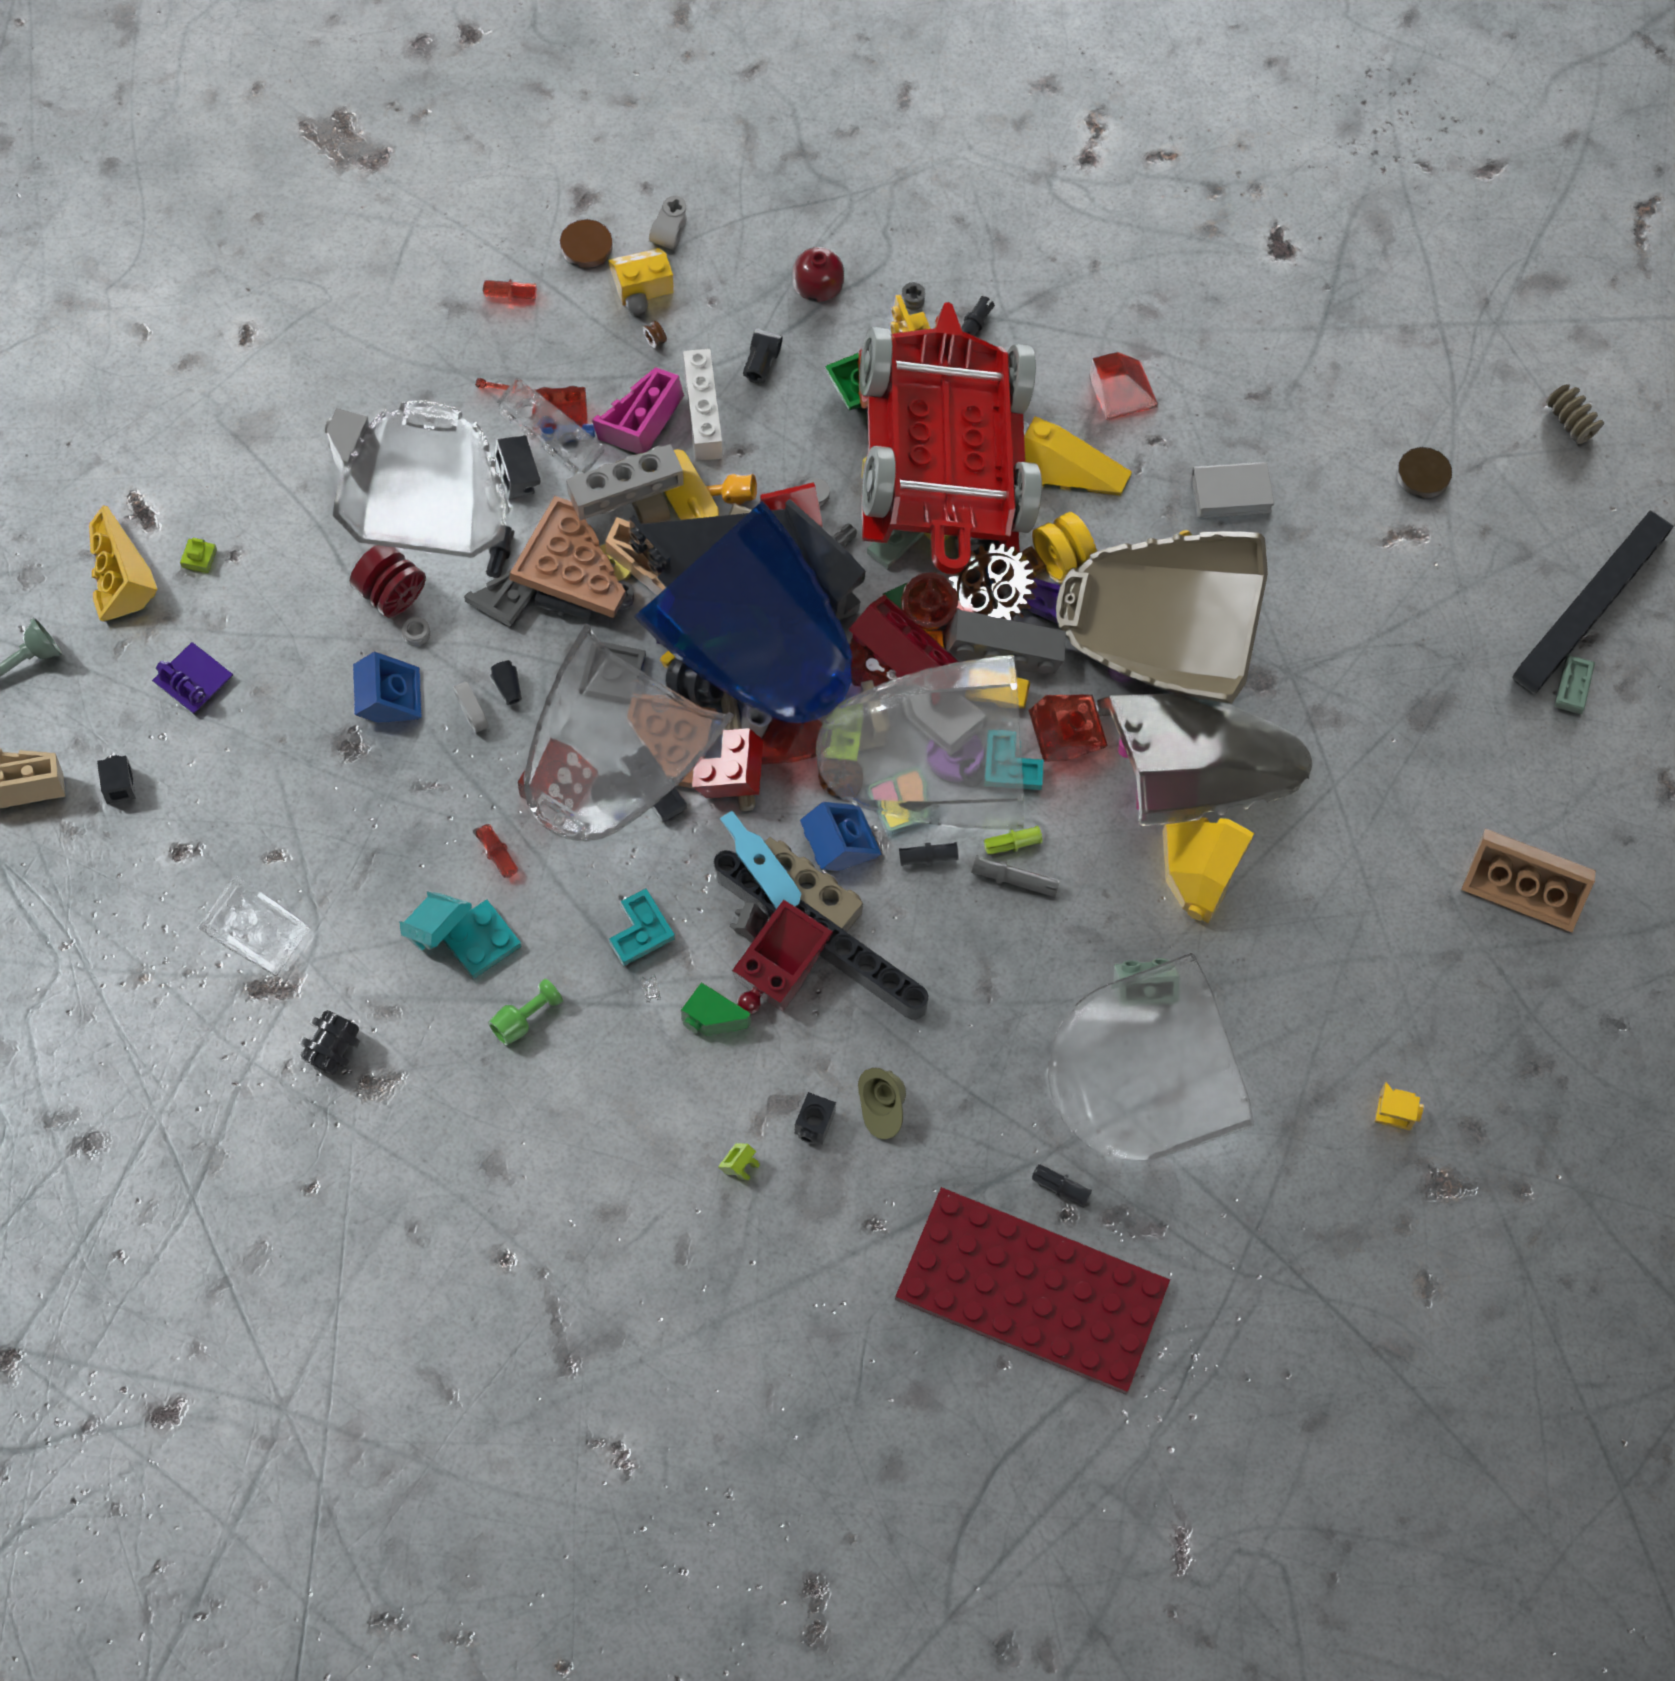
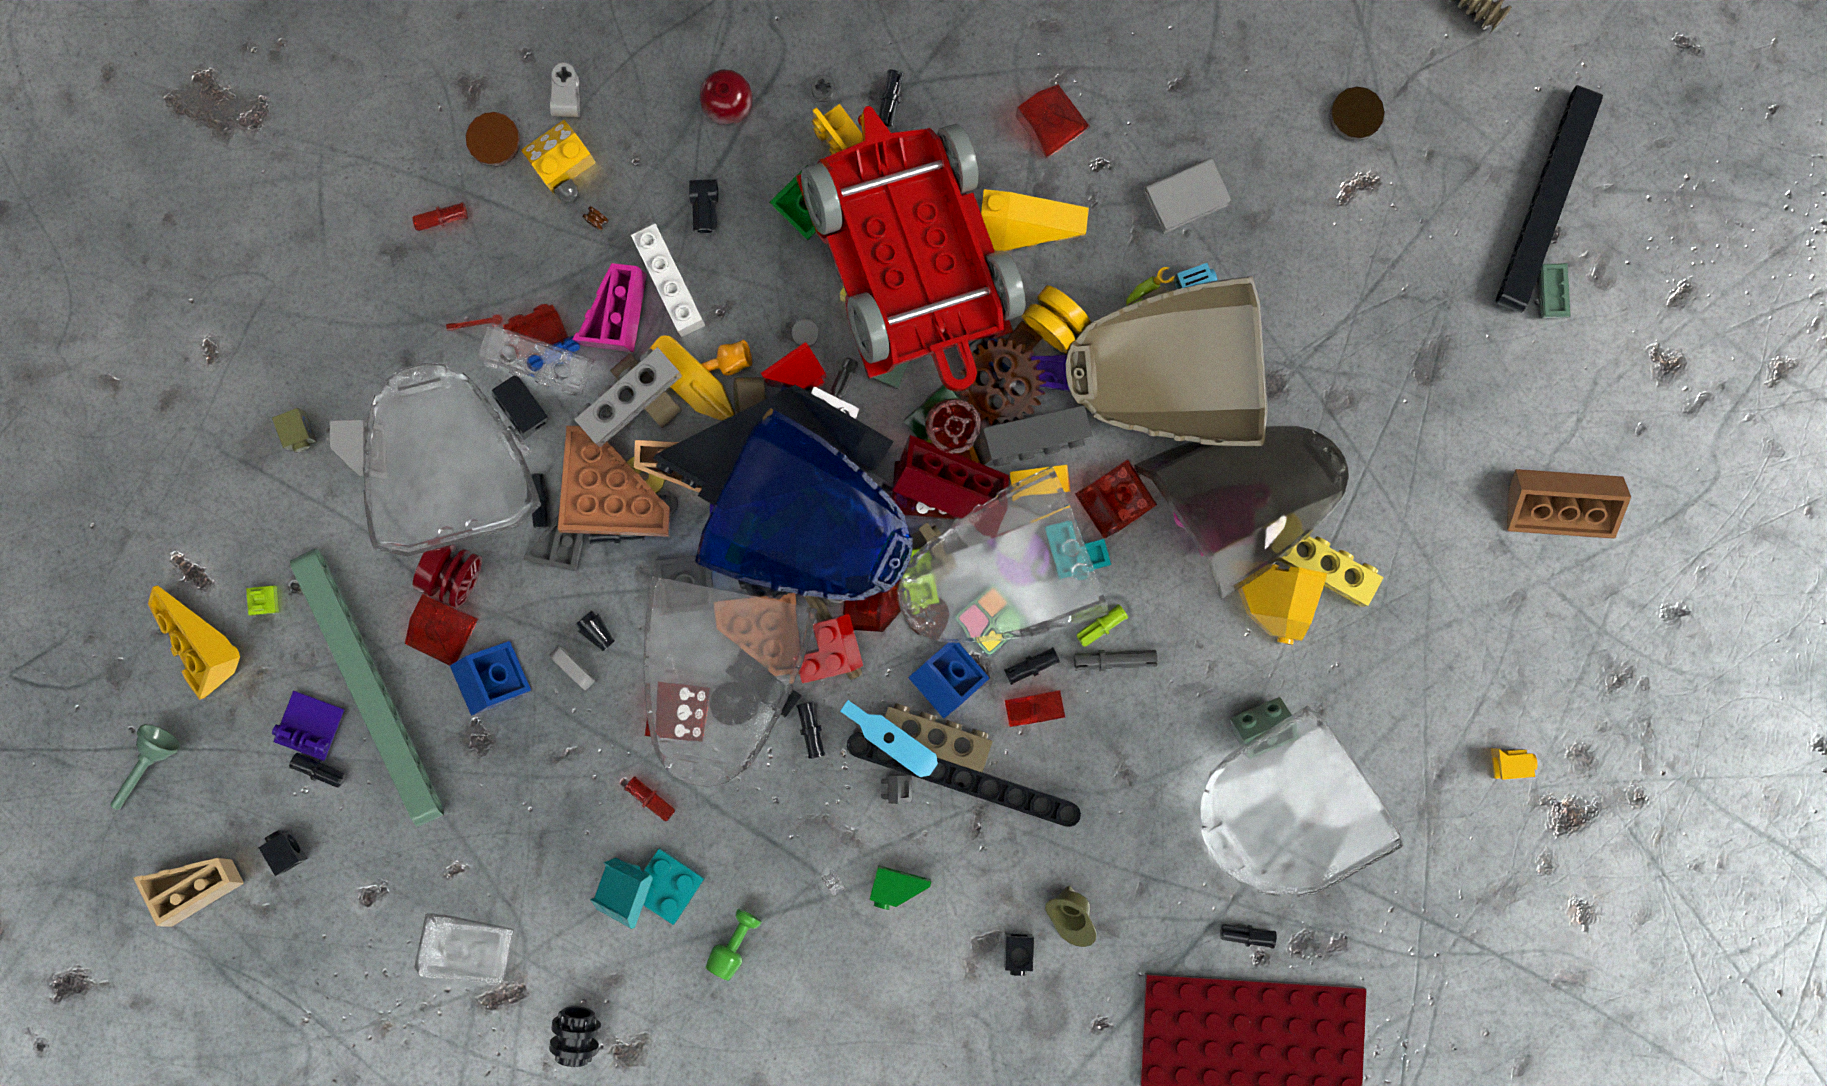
camera: 20 degrees left, 20 degrees up
light grey tile [401,617,431,646] -> none
teal plate [609,888,675,967] -> none
lime tile [718,1143,760,1180] -> none
dark red slope [732,899,833,1015] -> none
none -> olive brick [272,408,317,453]
none -> black axle [289,753,345,788]
none -> sand green beam [290,548,444,827]
none -> clear red slope [405,594,478,666]
none -> black pin [796,701,825,759]
none -> clear red slope [1004,690,1065,727]
none -> light yellow brick [1267,523,1384,607]

